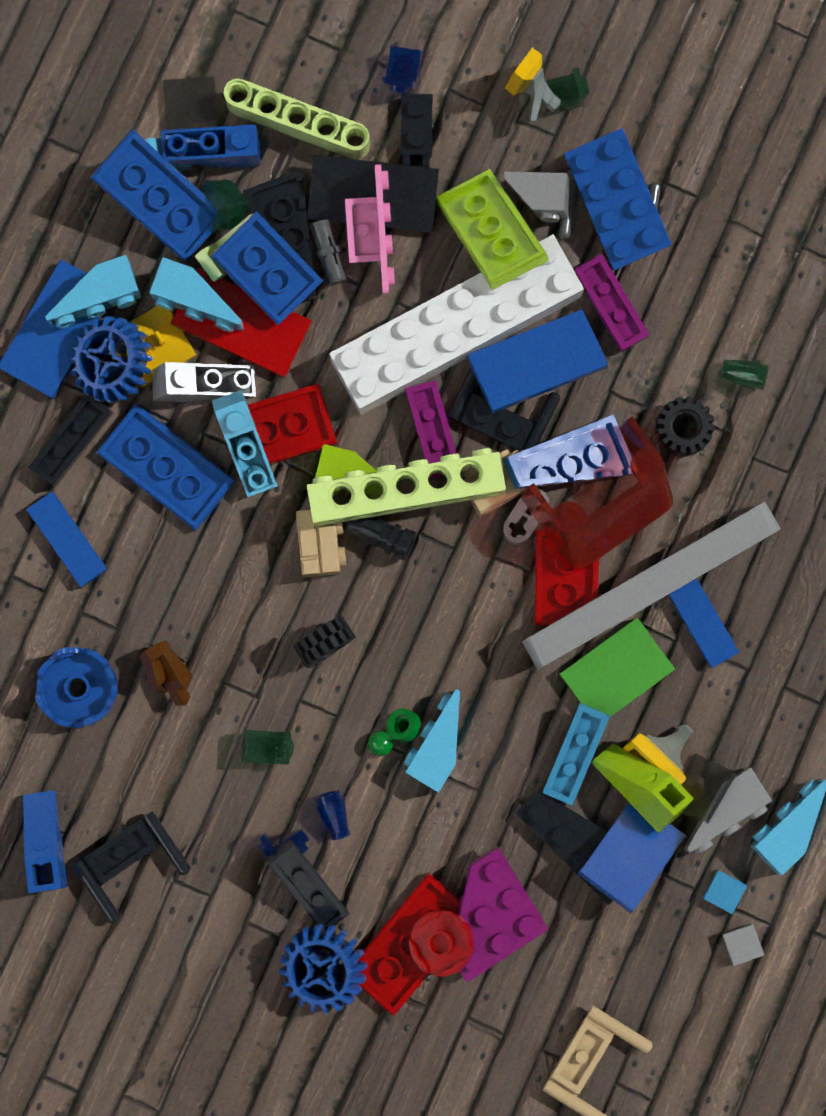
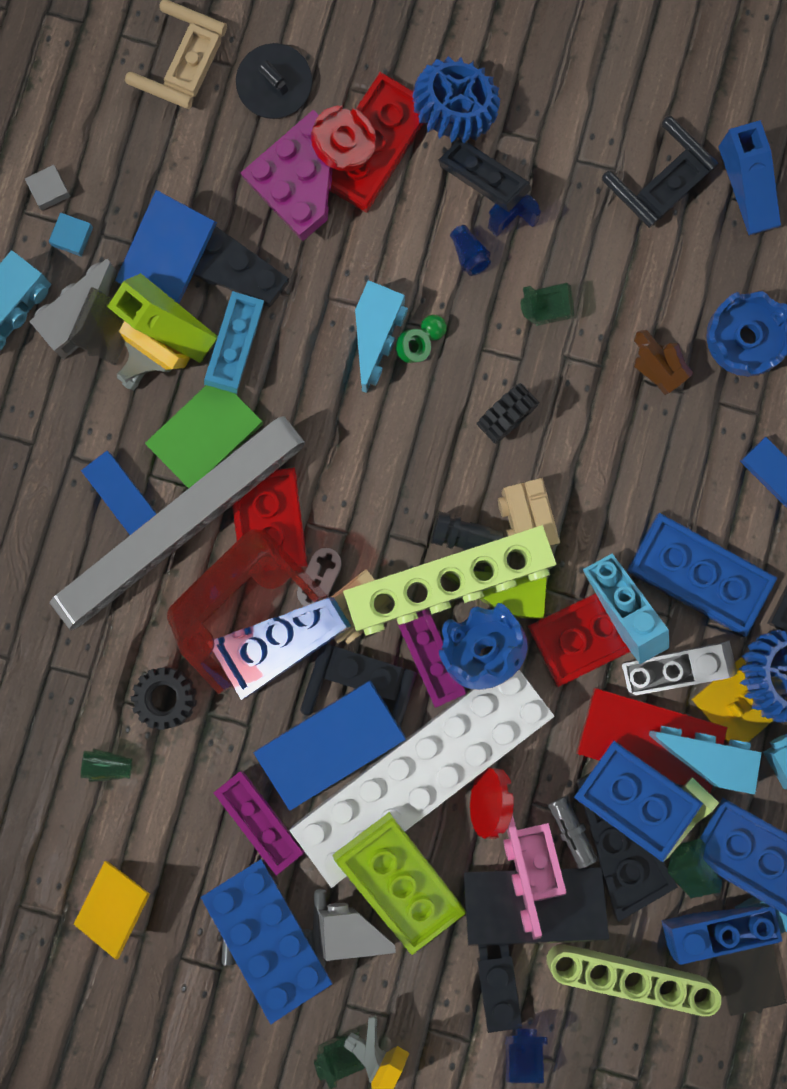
camera: 170 degrees right, 0 degrees up
none -> yellow piece [73,861,150,959]
none -> black shield [236,43,312,119]
none -> blue plate [439,603,528,690]
none -> red tile [470,767,514,839]

